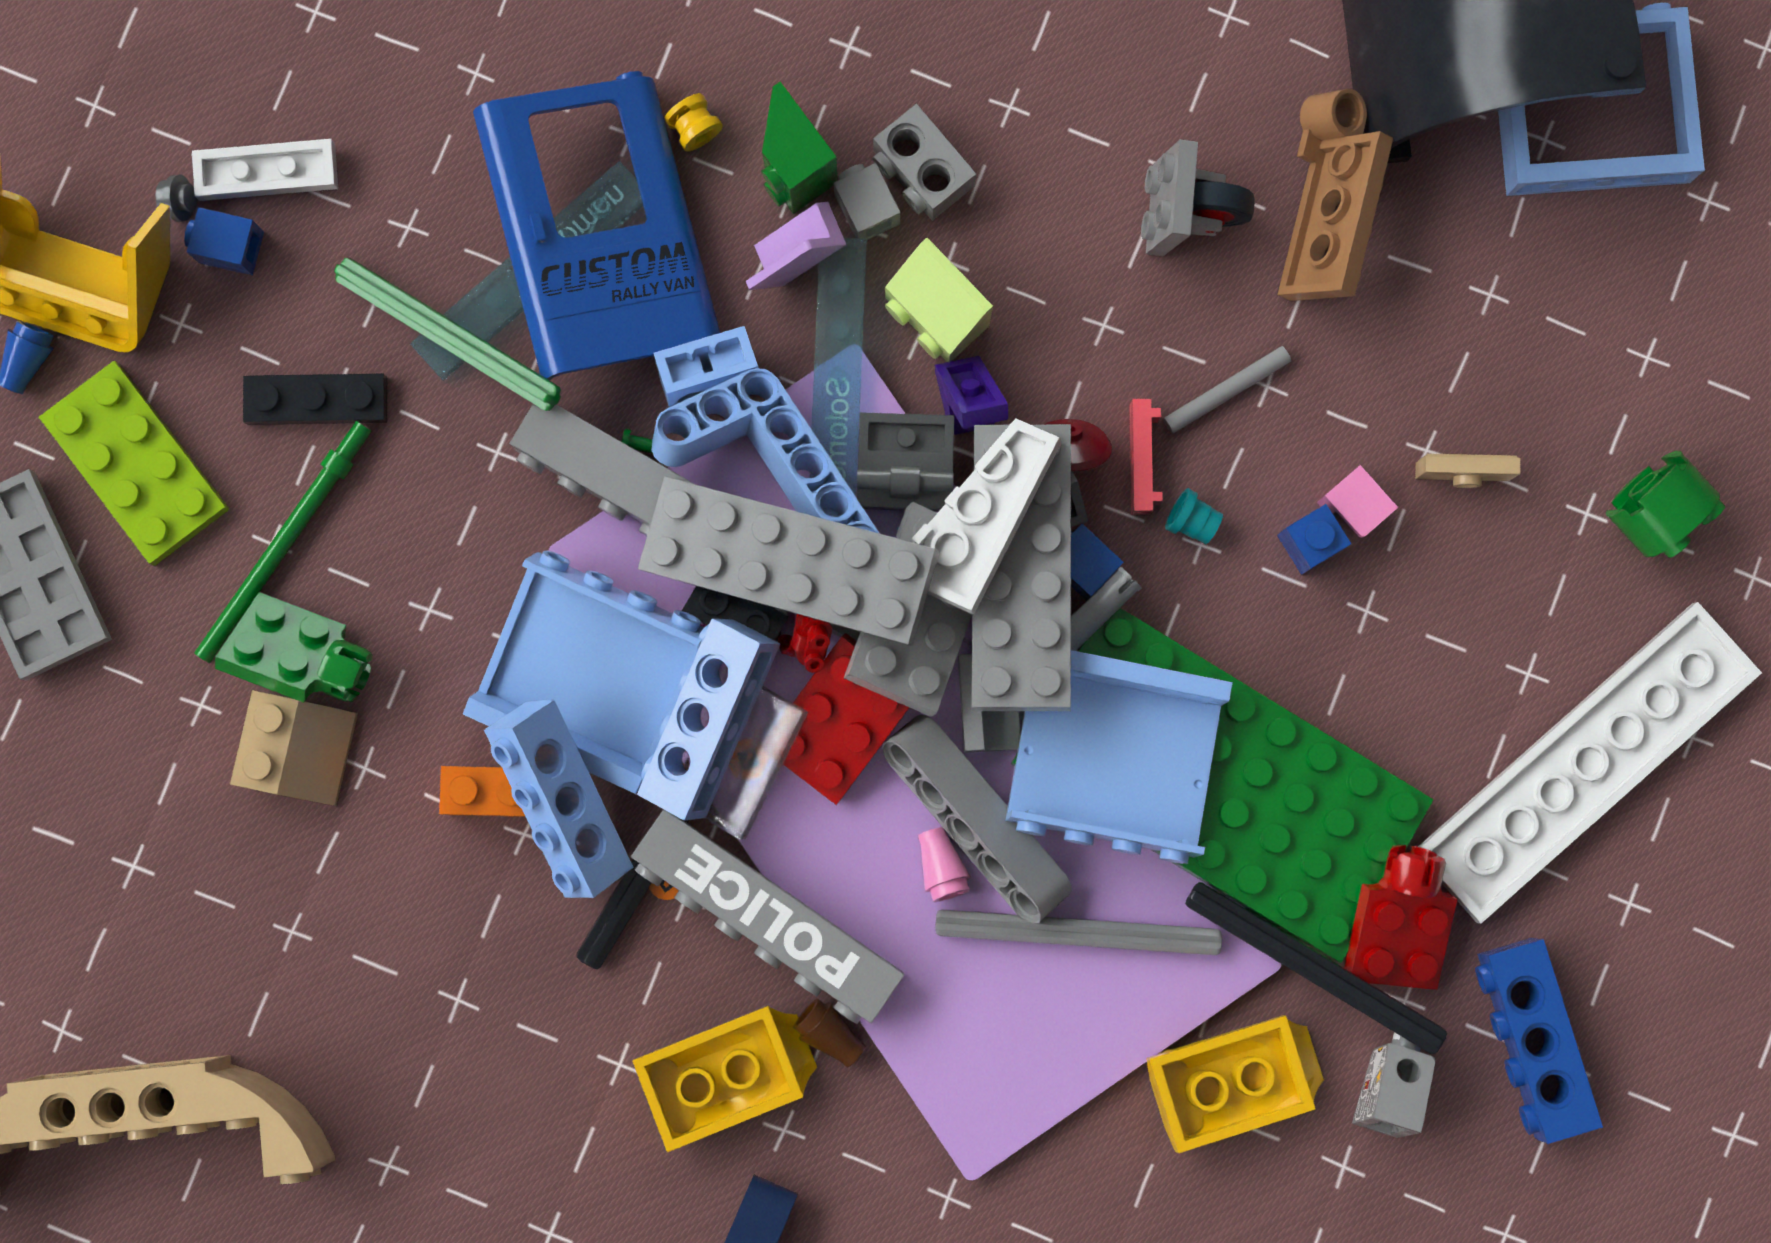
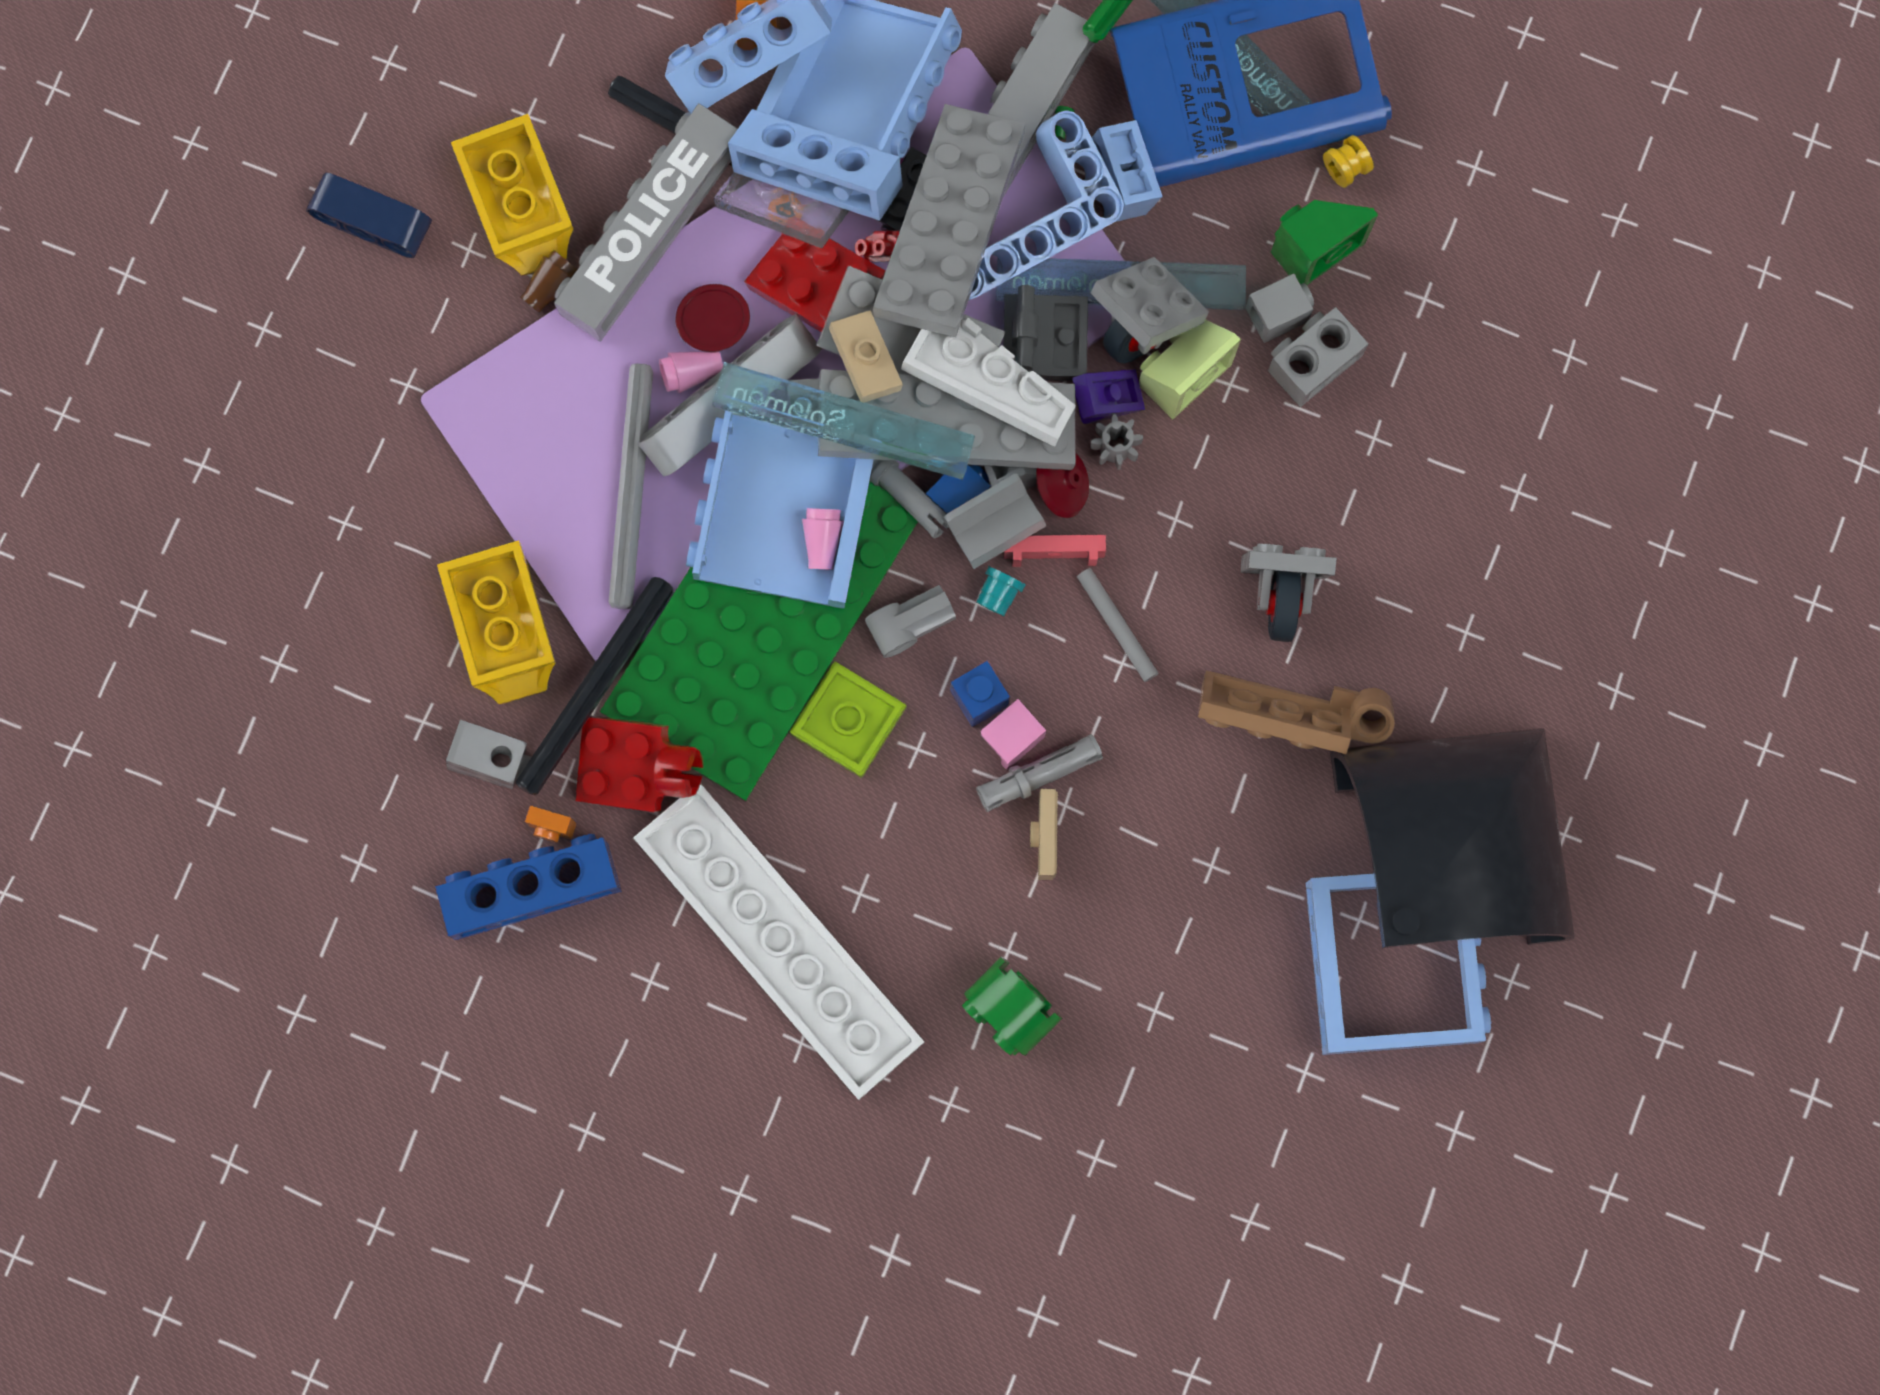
camera: 90 degrees right, 5 degrees down
lavender panel [746,202,846,290] -> none
none -> orange plate [525,806,577,843]
none -> dark red piece [675,284,750,352]
none -> clear light blue tile [712,362,975,480]
none -> lime tile [789,661,907,778]
none -> bright pink cone [802,508,844,570]
none -> tan plate [829,310,903,403]
none -> light grey piece [865,585,956,658]
none -> light grey panel [944,474,1046,569]
none -> light grey pin [976,734,1103,812]
none -> light grey gear [1090,414,1143,470]
none -> light grey plate [1091,257,1209,364]

